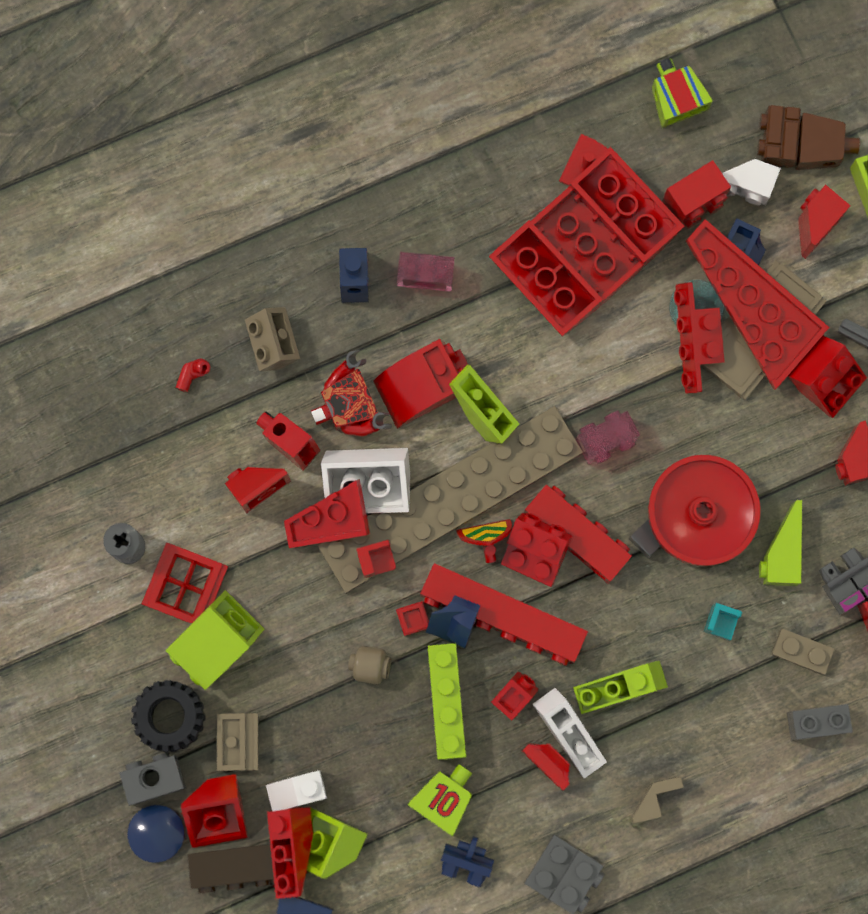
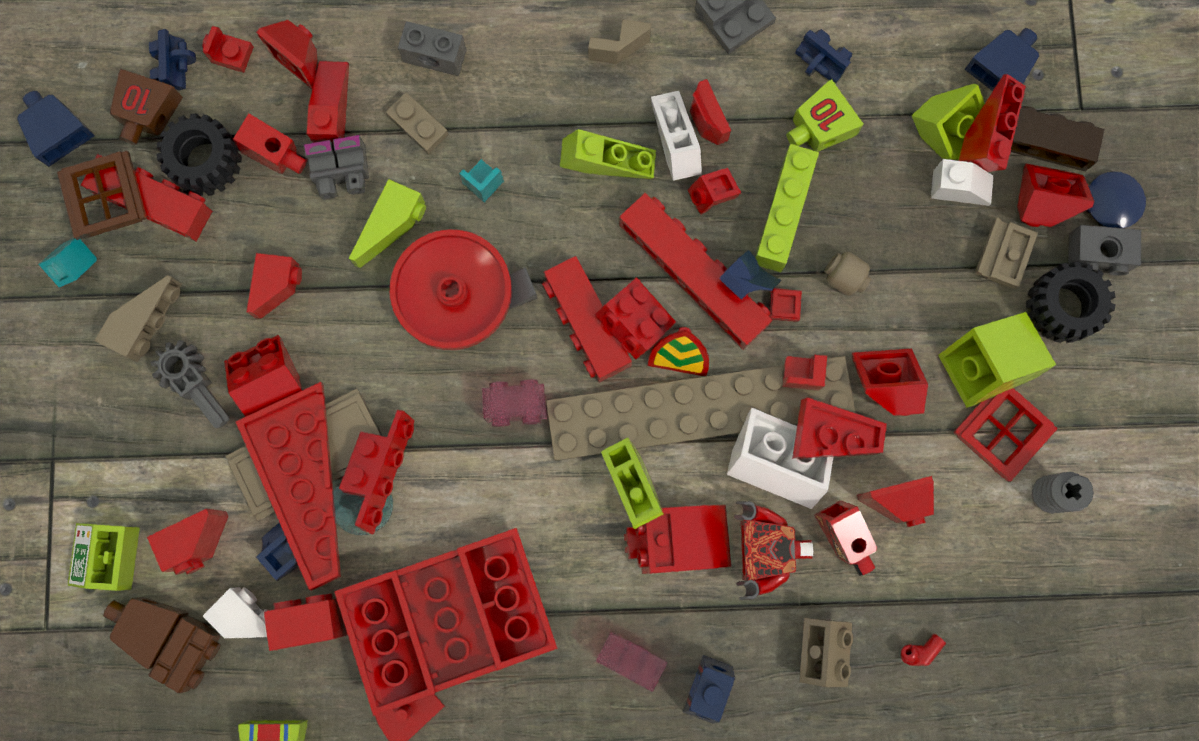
camera: 155 degrees left, 0 degrees up
none -> red slope [852,348,928,416]

